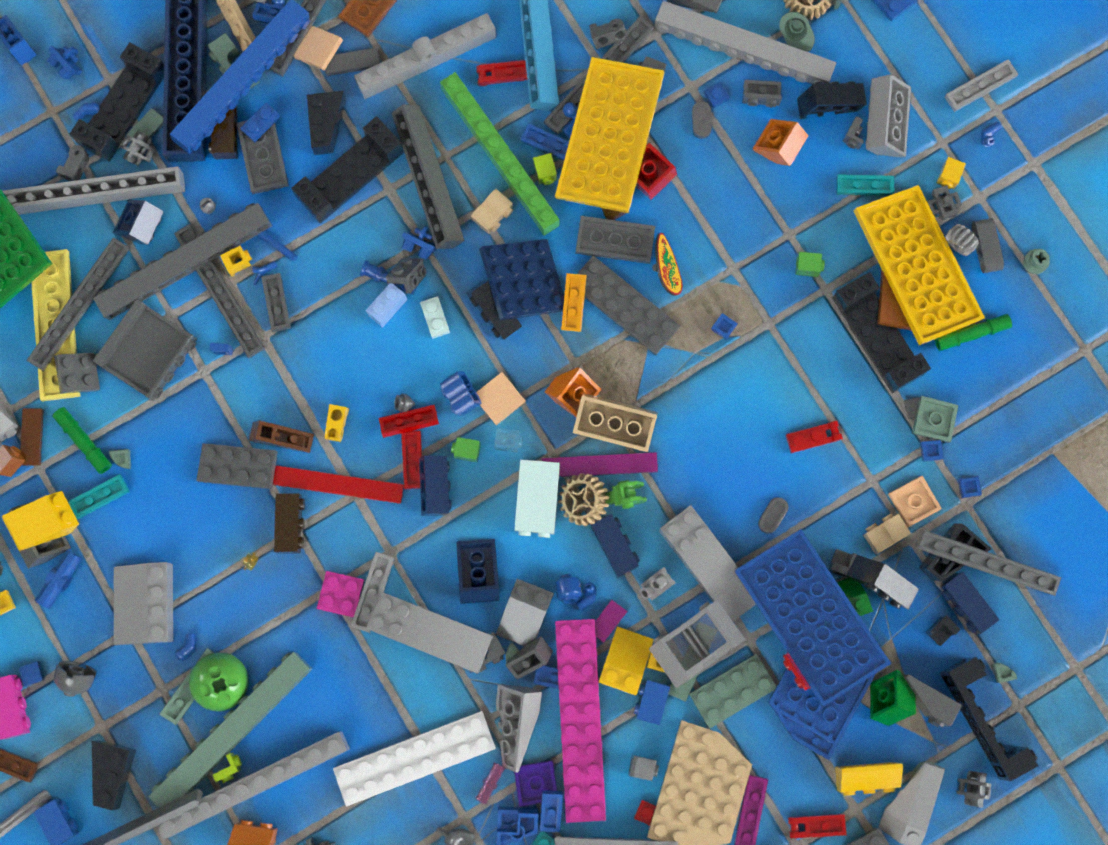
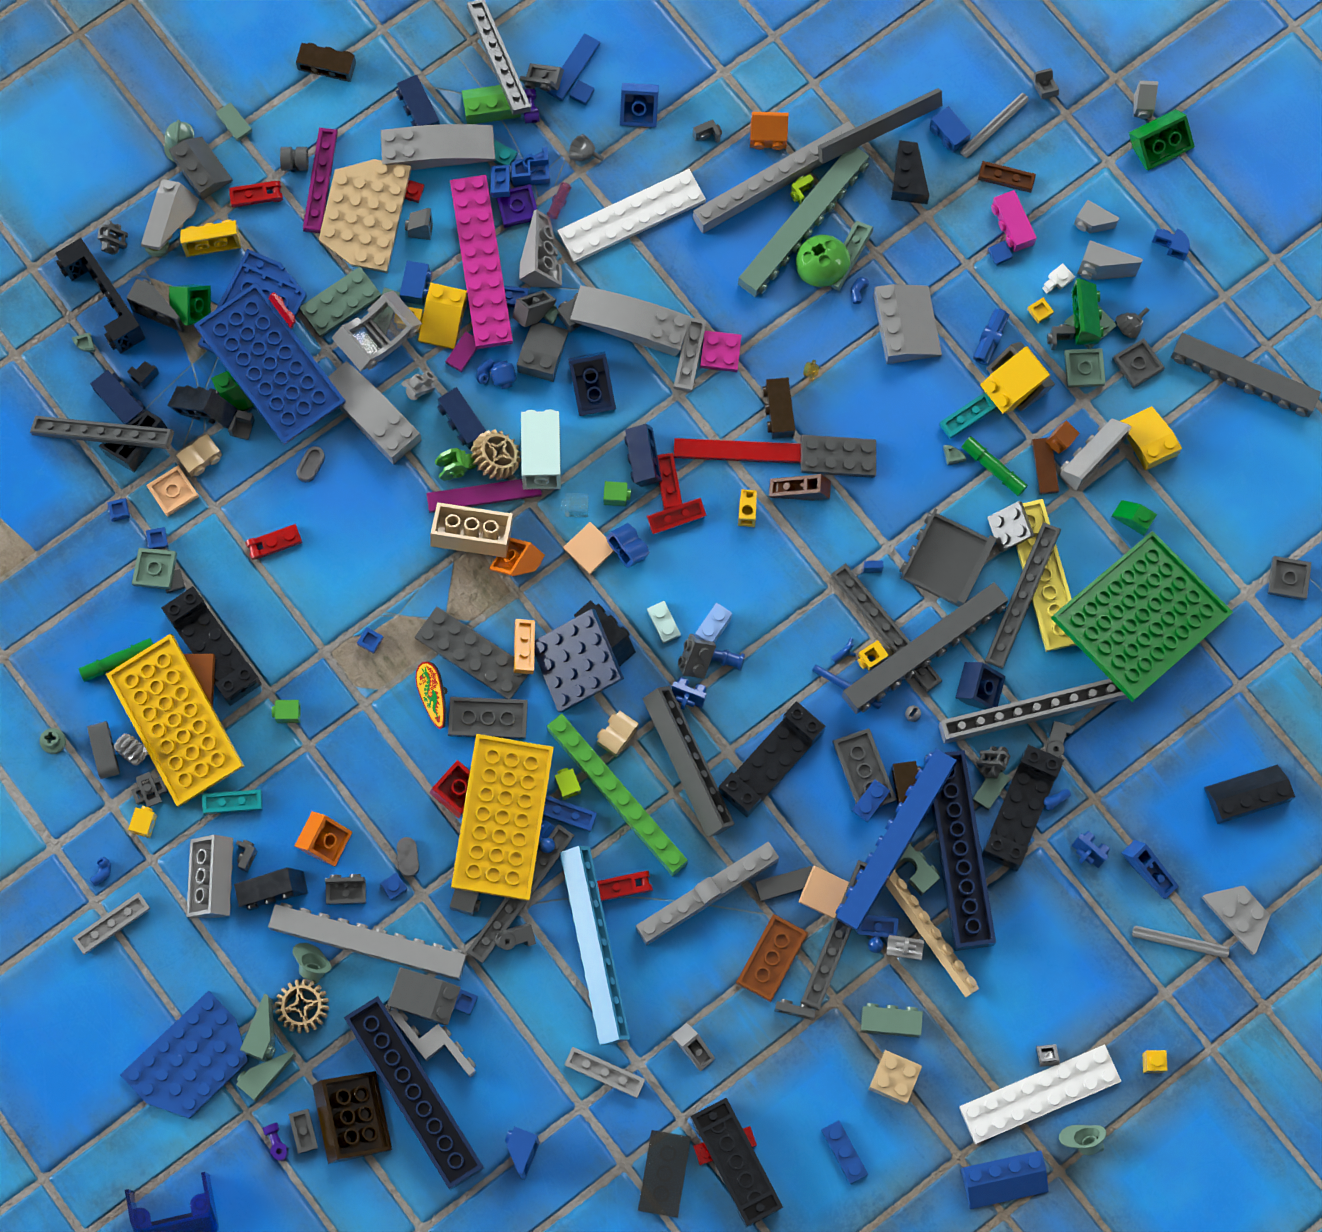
camera: 170 degrees right, 5 degrees down
dark grey cylinder [54,661,96,697] -> none
dark grey plate [262,273,291,332] -> none
black wedge [307,91,347,155] -> none
dark grey plate [394,393,415,412] -> none

